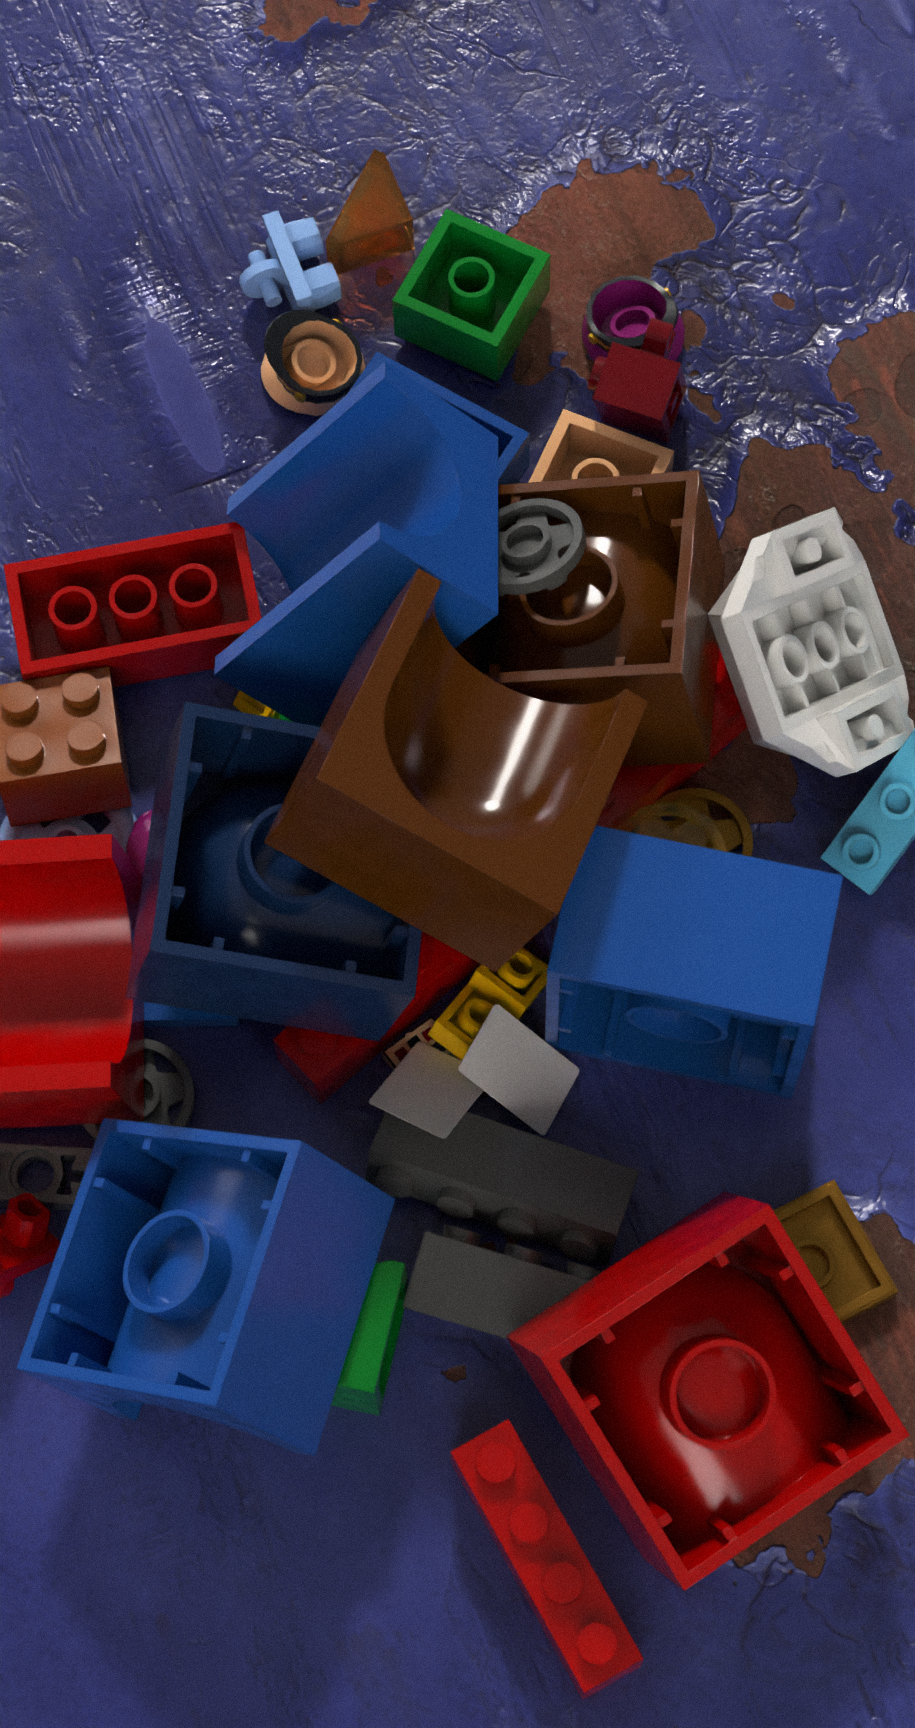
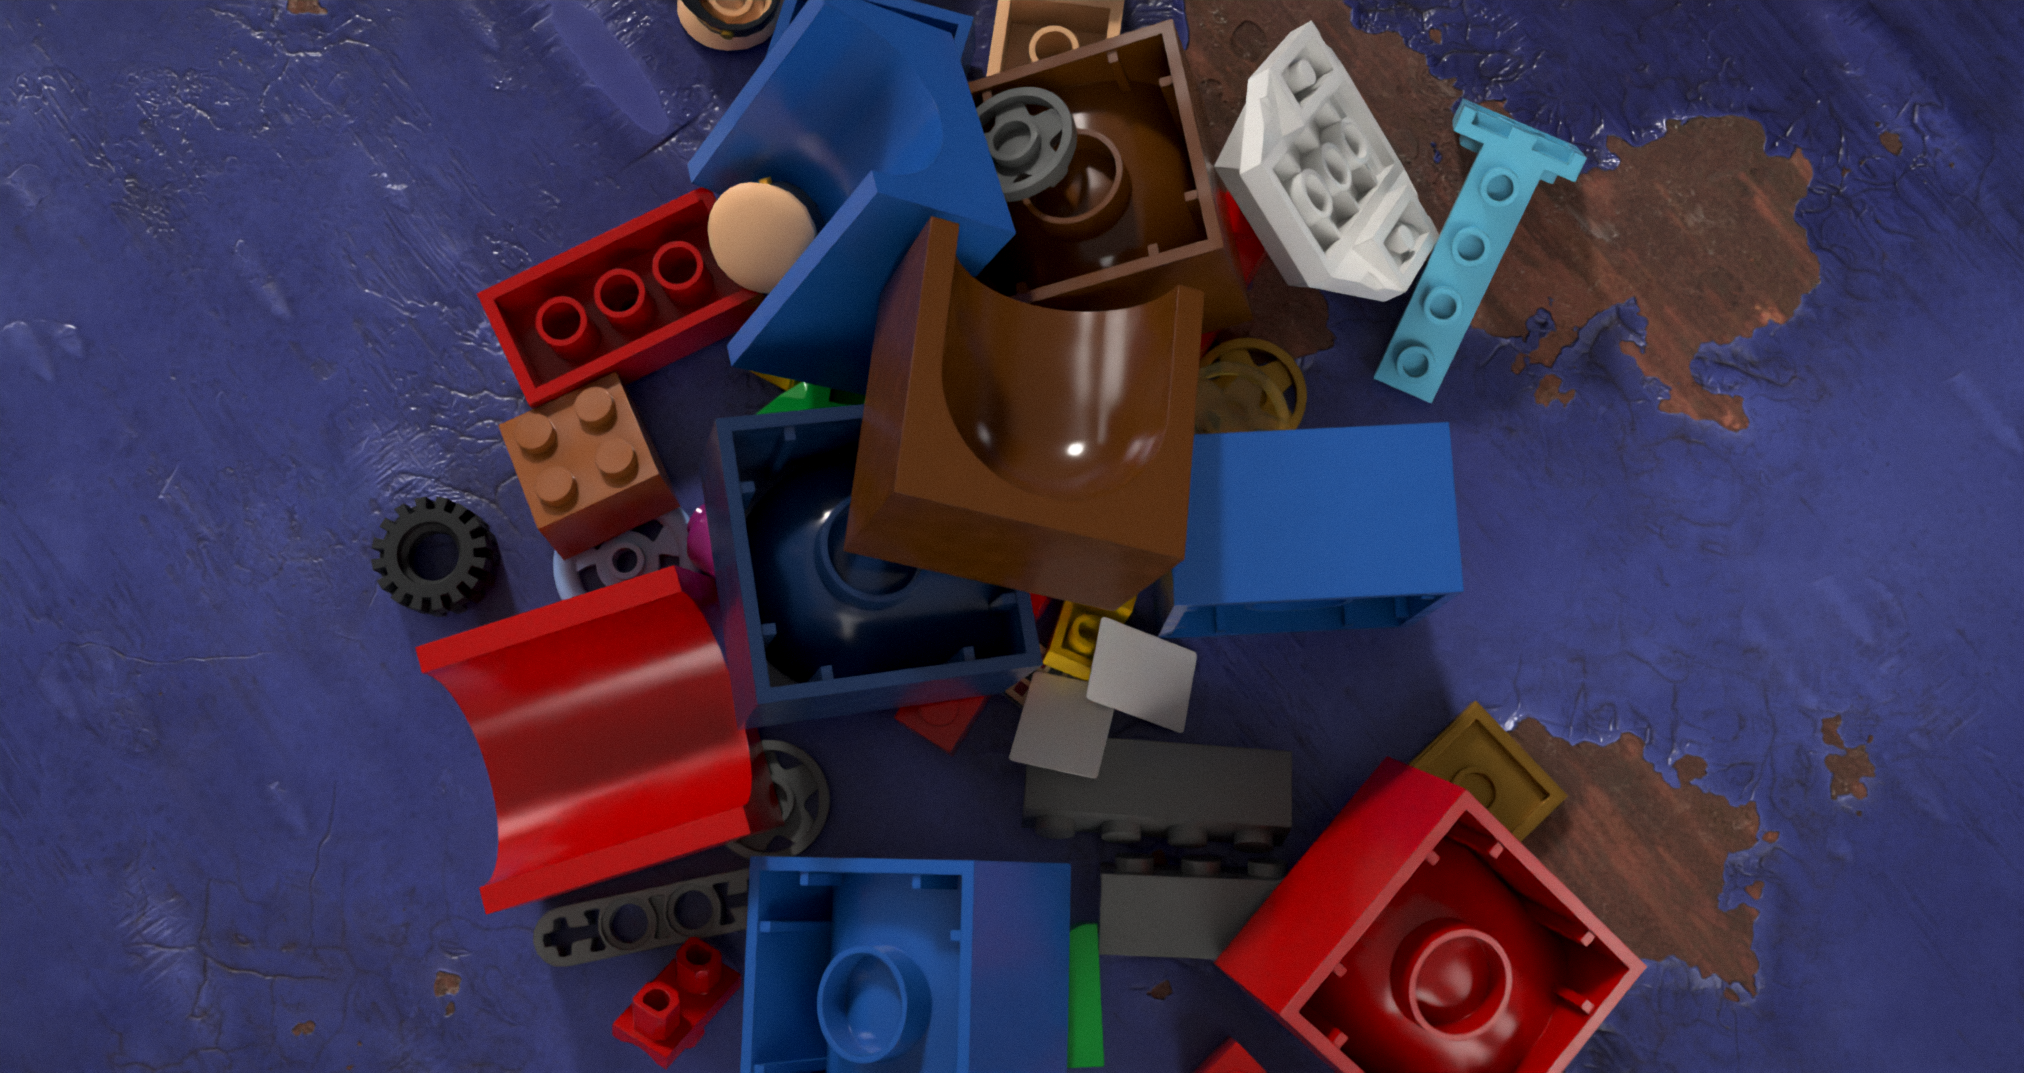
camera: 15 degrees left, 10 degrees up
none -> light nougat piece [708,177,825,294]

